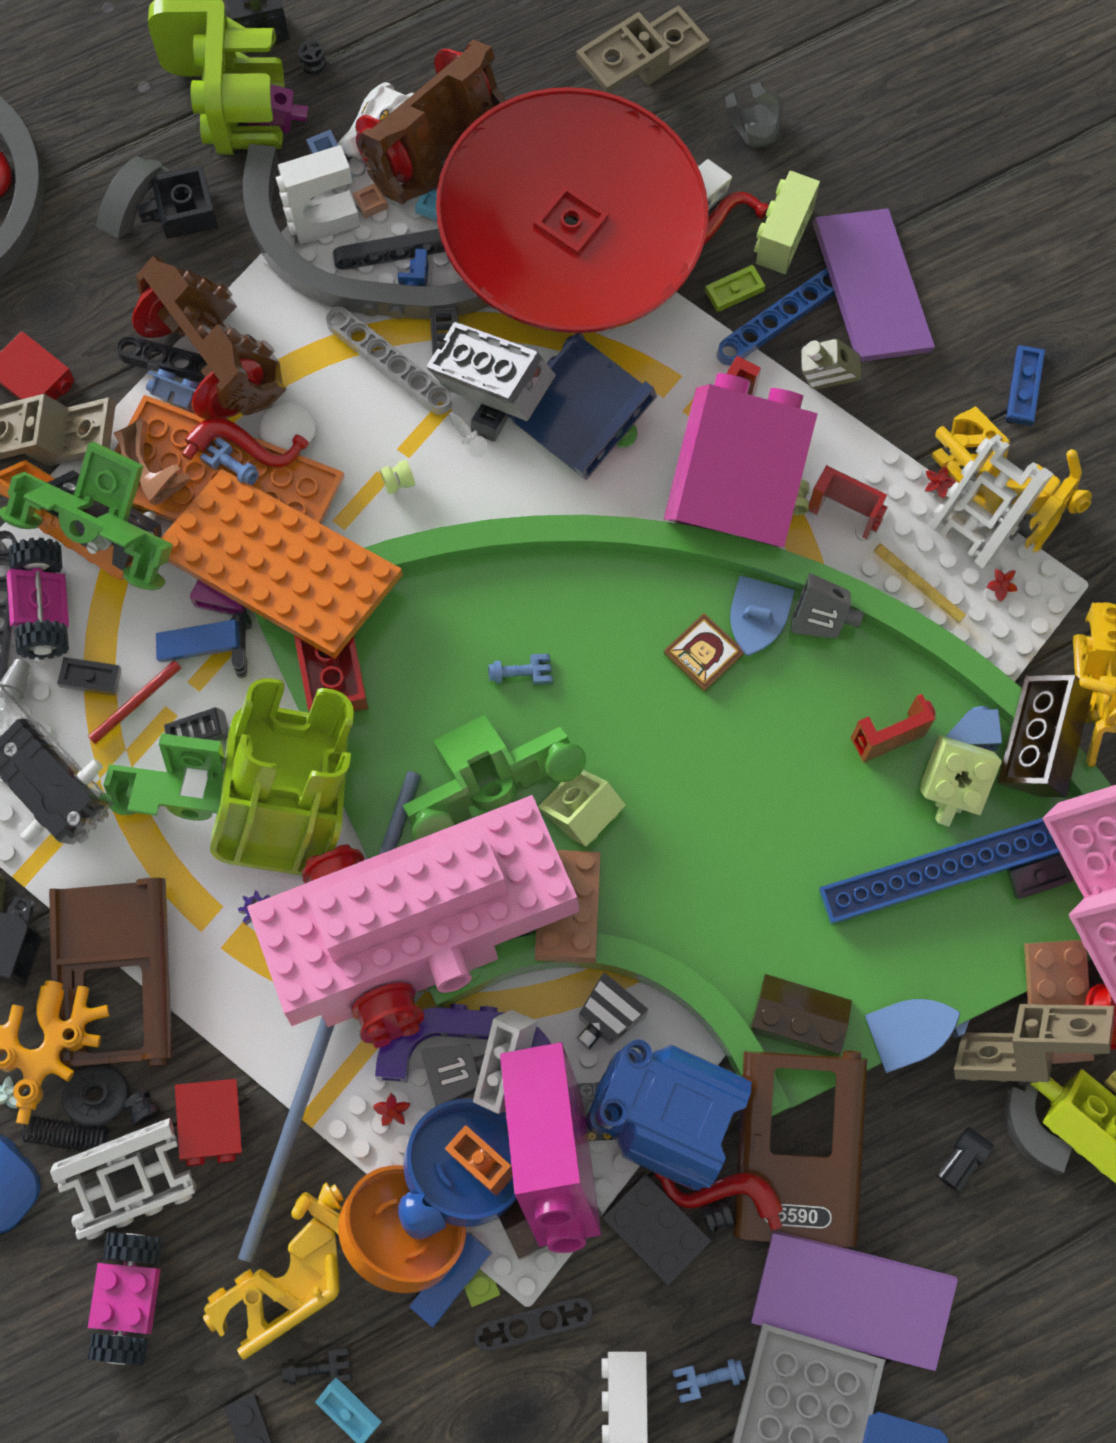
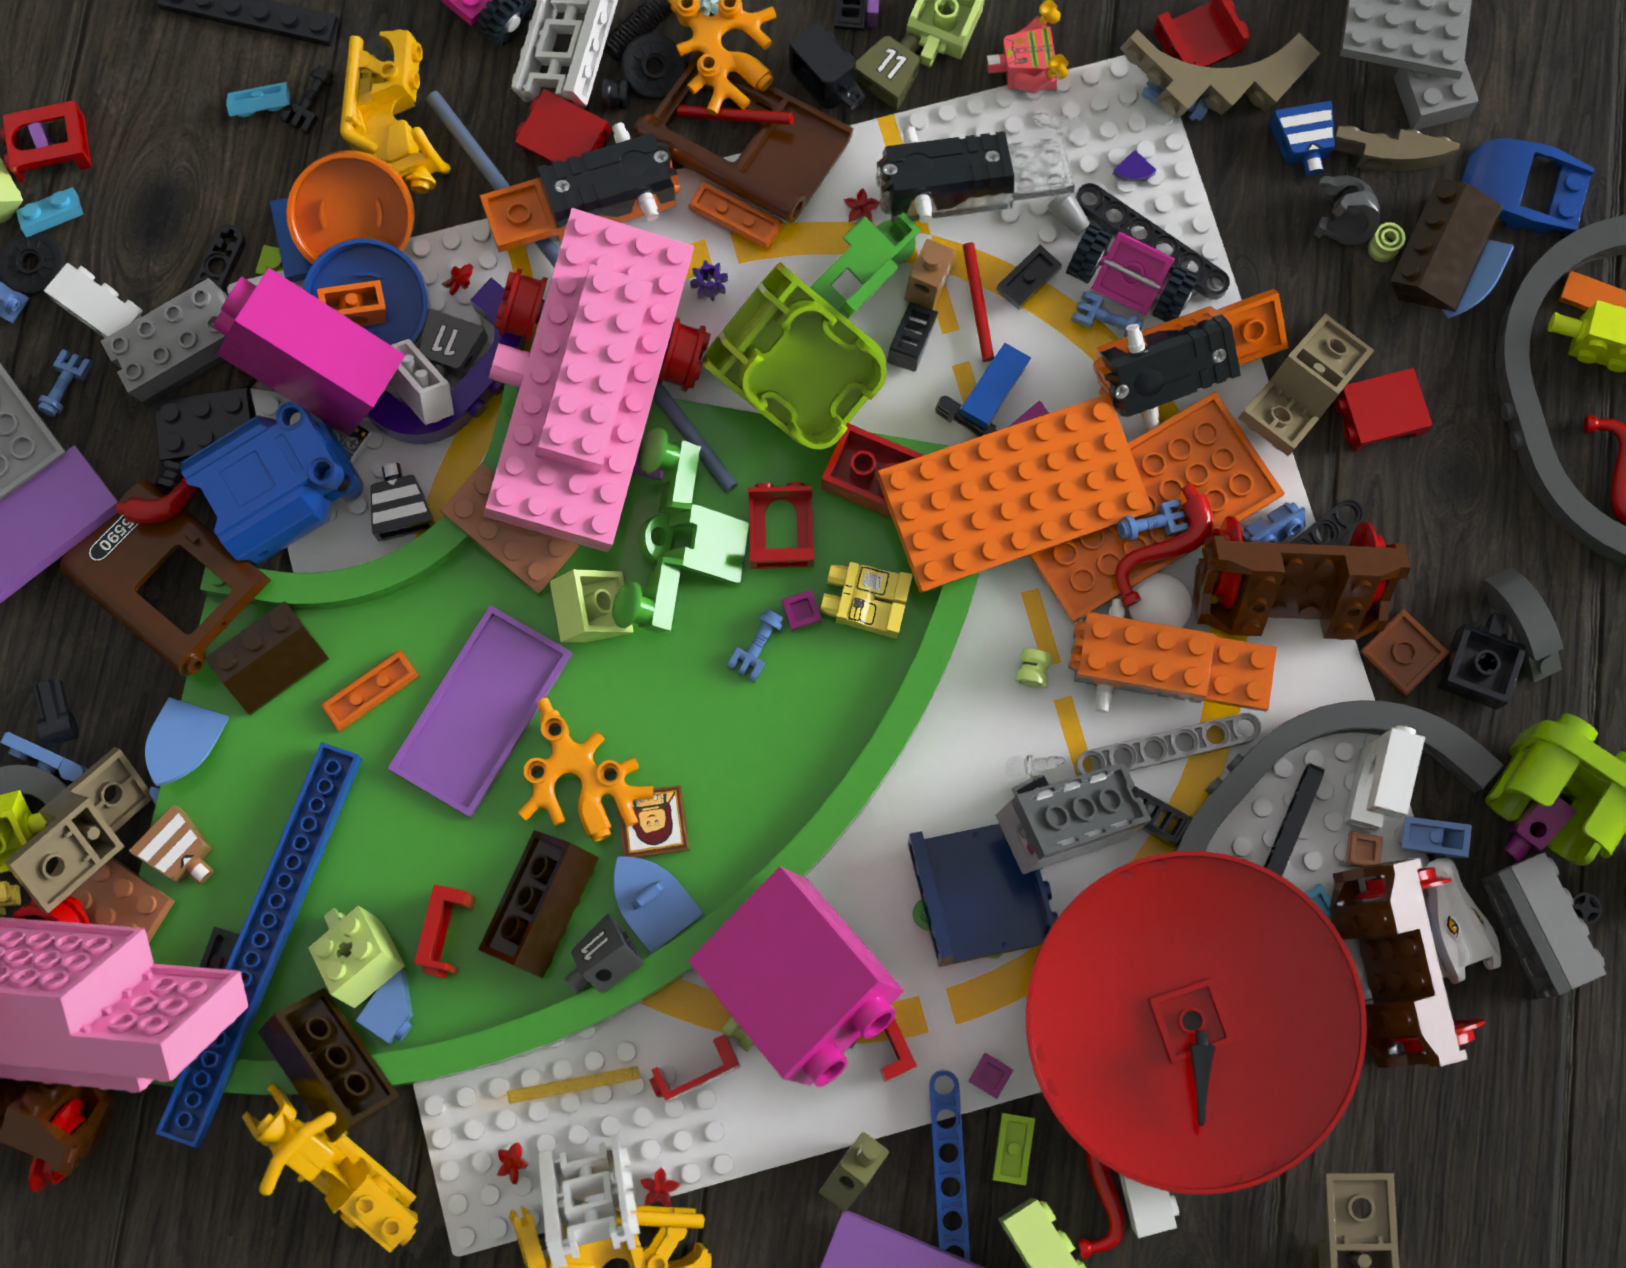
camera: 125 degrees right, 5 degrees up
bright green piece [0,442,173,591] -> none
nougat animal [113,417,191,506] -> none
blue bracket [398,249,429,287] -> none
blue hair [398,1192,446,1240] -> none
none -> medium blue hinge [0,732,88,783]
none -> light grey piece [101,278,228,406]
none -> medium nougat torso [129,804,214,885]
none -> orange tile [321,649,420,732]
none -> medium lavender tile [387,605,573,819]
none -> dark brown slope [478,830,599,978]
none -> piece [480,123,680,253]
none -> light orange plant [517,698,654,842]
none -> red bar [677,105,794,125]
none -> orange tile [688,181,783,251]
none -> red panel [748,482,814,569]
none -> magenta plate [782,590,822,632]
none -> light yellow hips [820,562,913,639]
none -> red plant [843,188,880,223]
none -> medium nougat torso [904,239,955,310]
none -> magenta plate [968,1053,1014,1099]
none -> orange piece [1068,599,1277,713]
none -> medium blue hinge [1071,292,1144,337]
none -> black piece [1189,1030,1215,1126]
none -> dark orange tile [1359,608,1450,697]
none -> piece [1479,852,1606,999]

